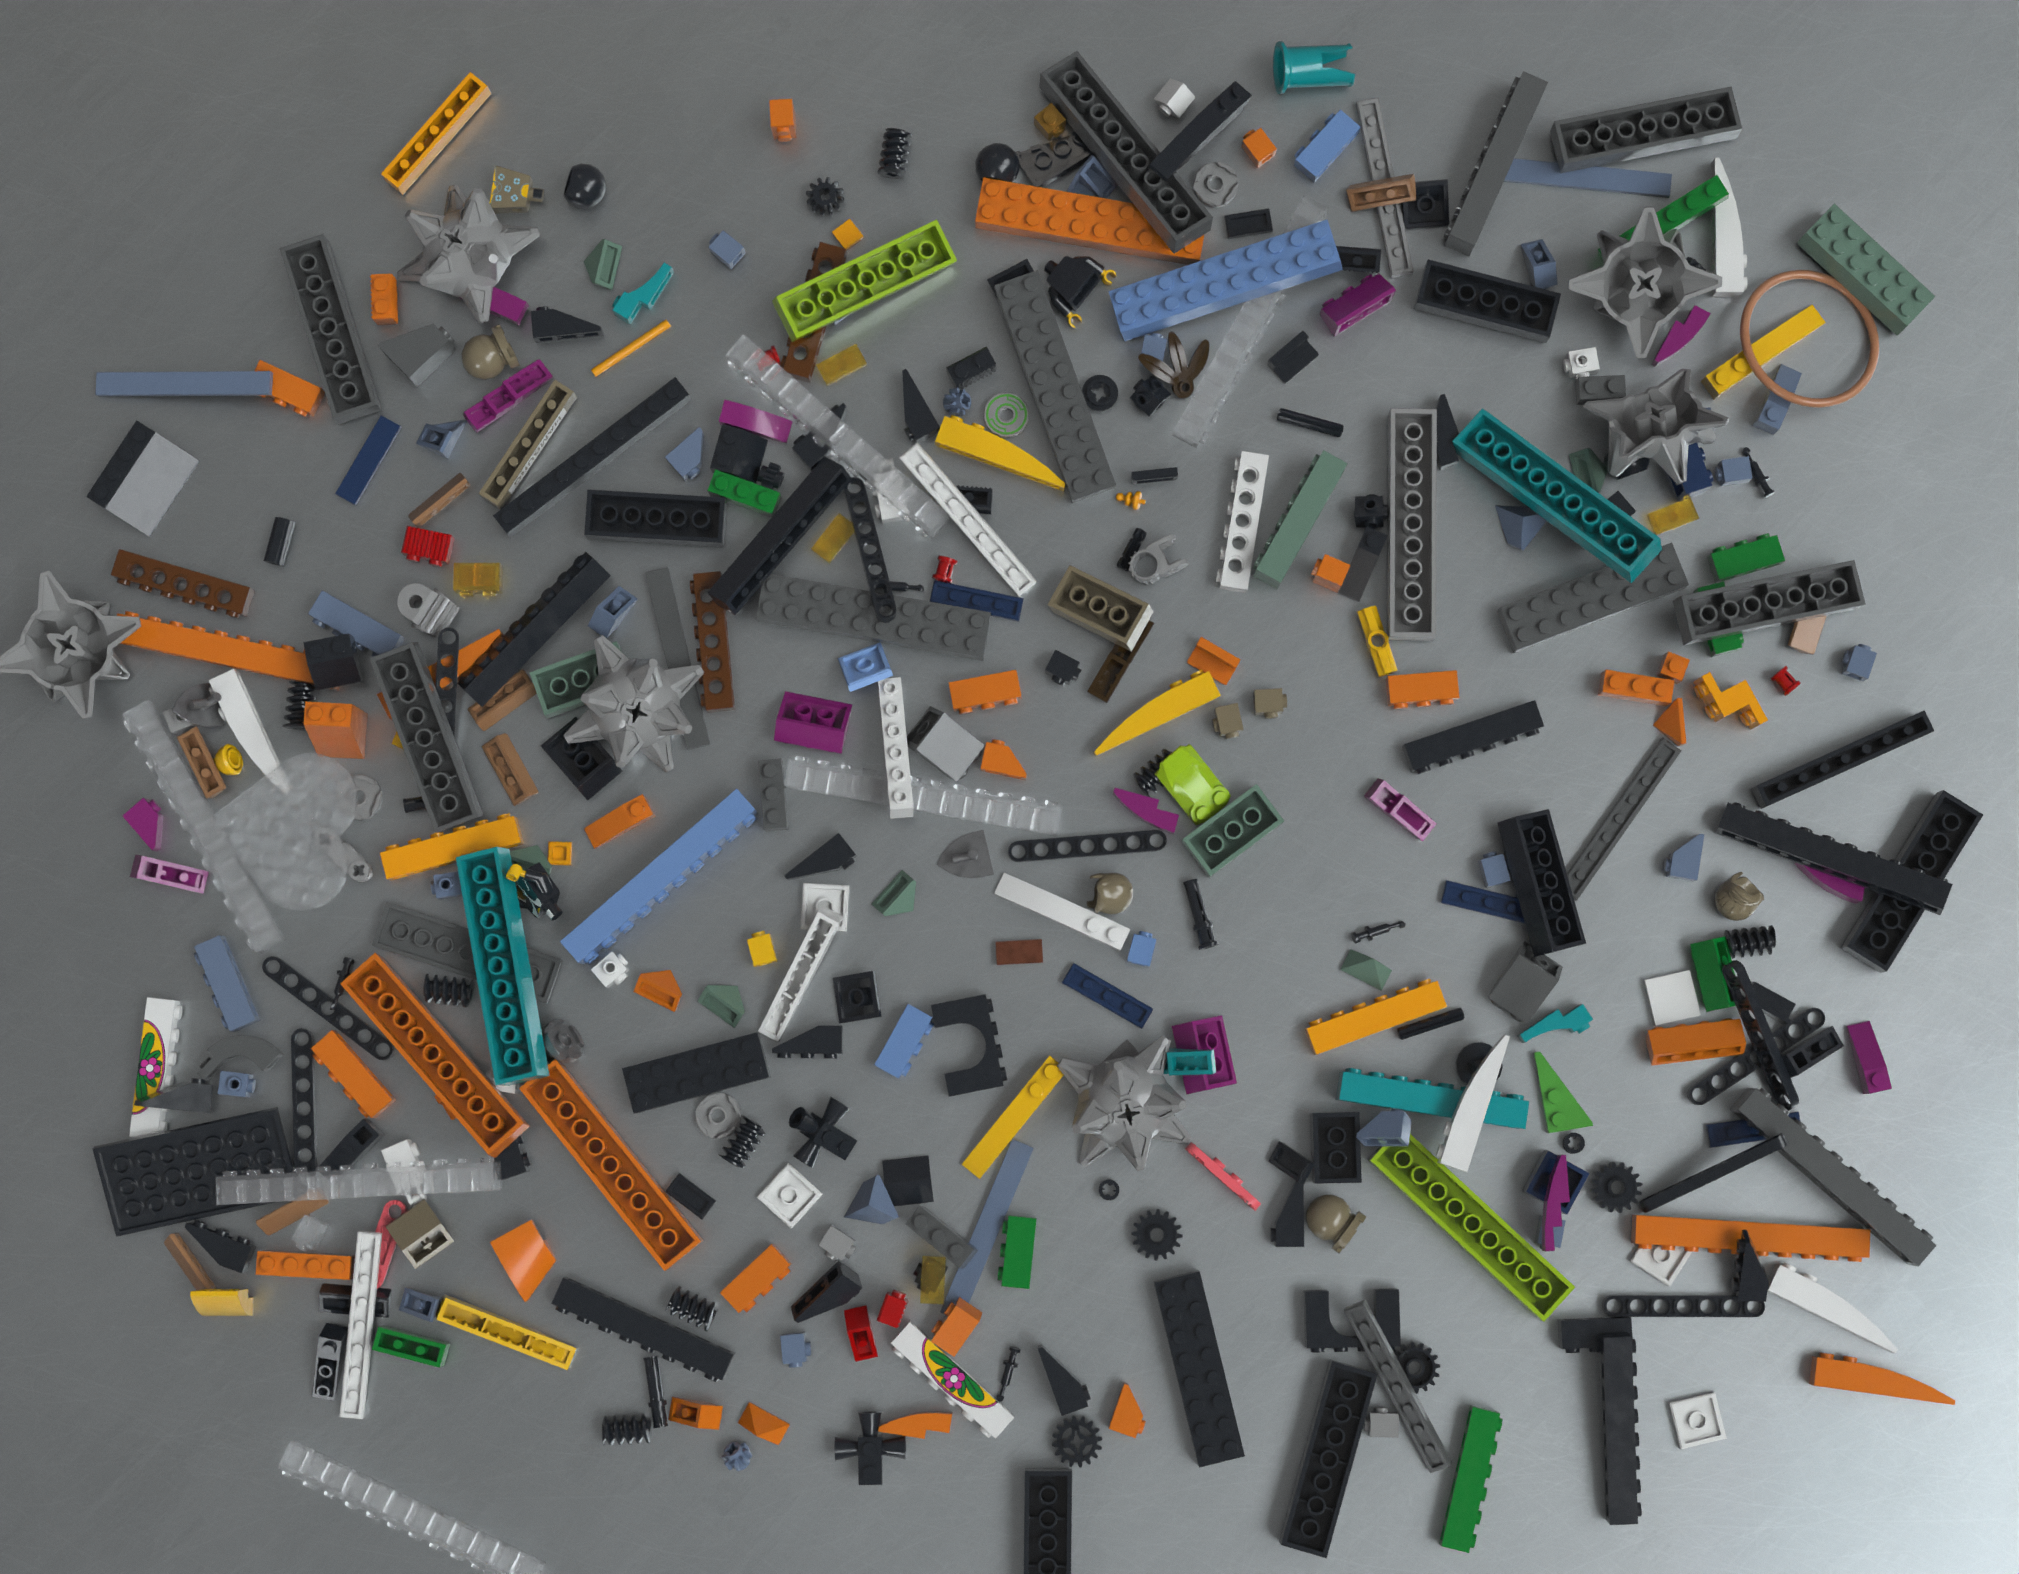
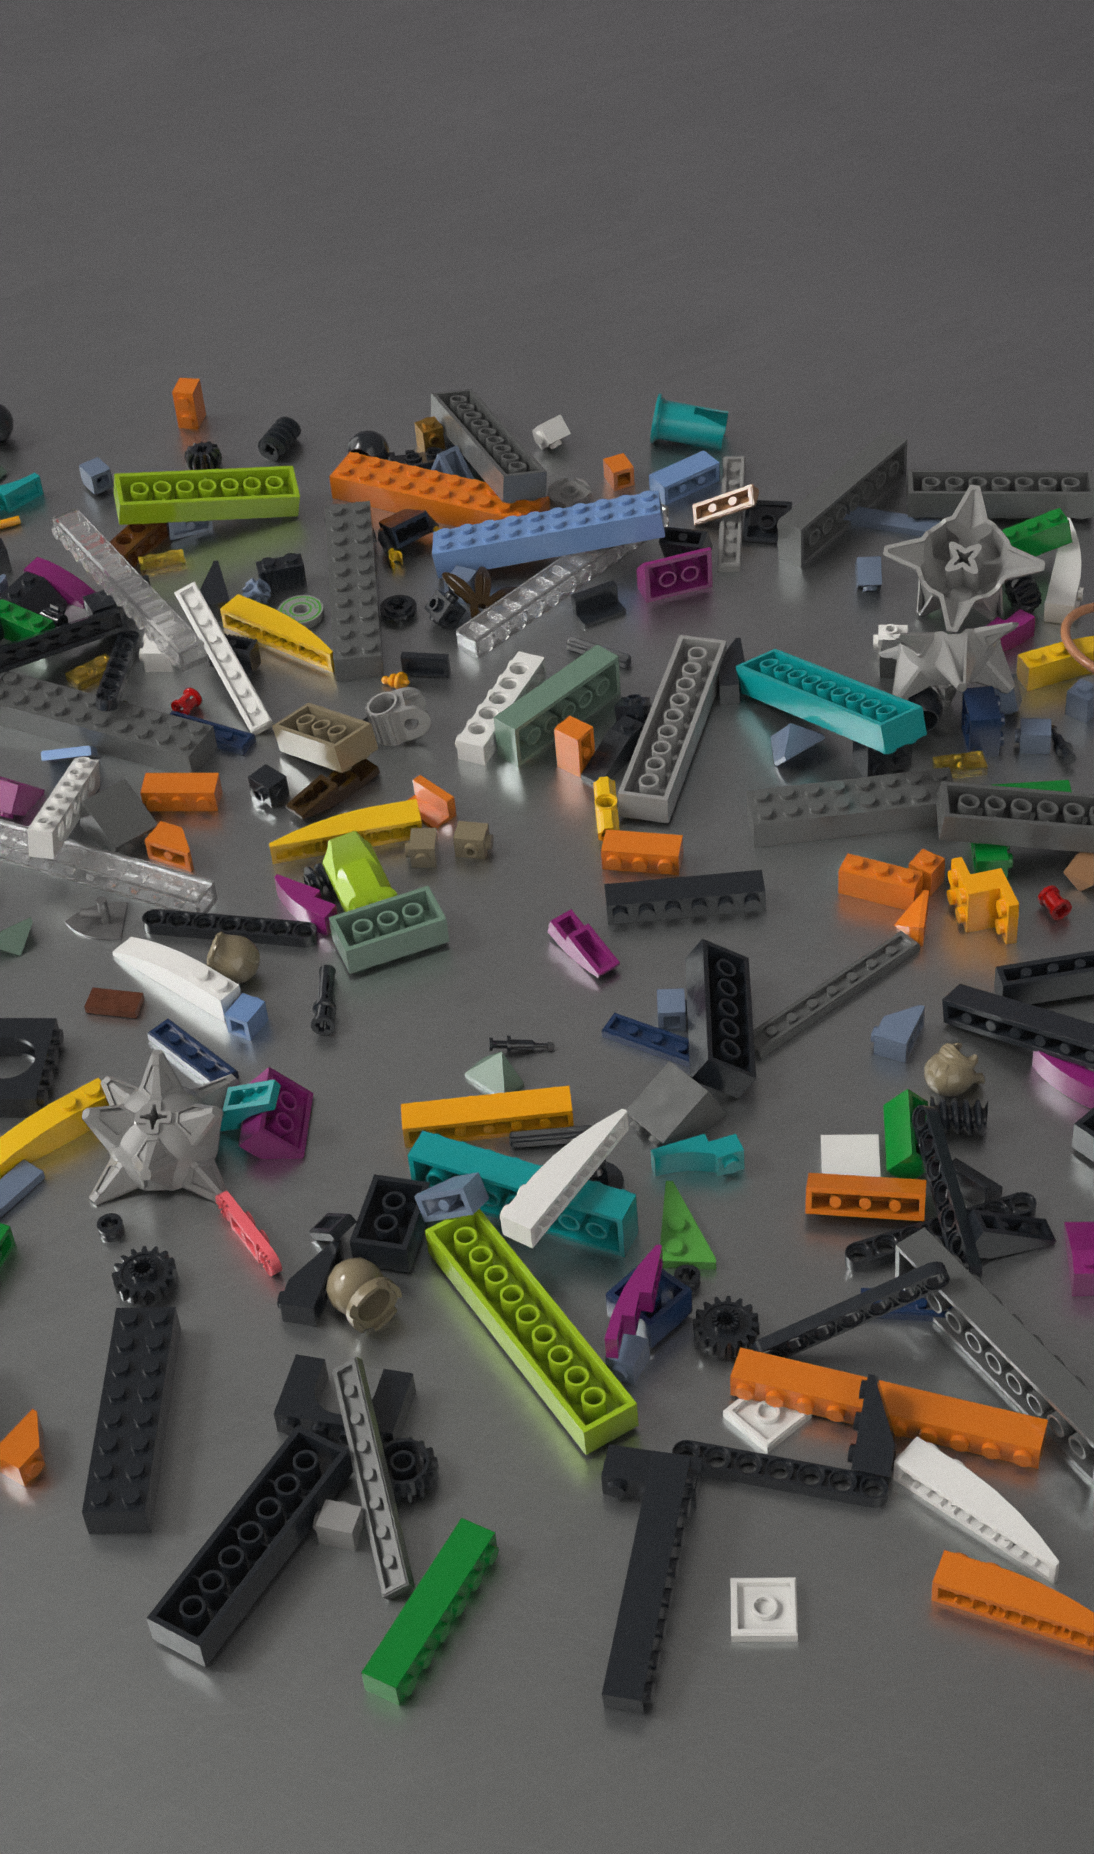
camera: 15 degrees right, 40 degrees down
black slope [1149,81,1252,181] -> none
black brick [1414,259,1561,343] -> none

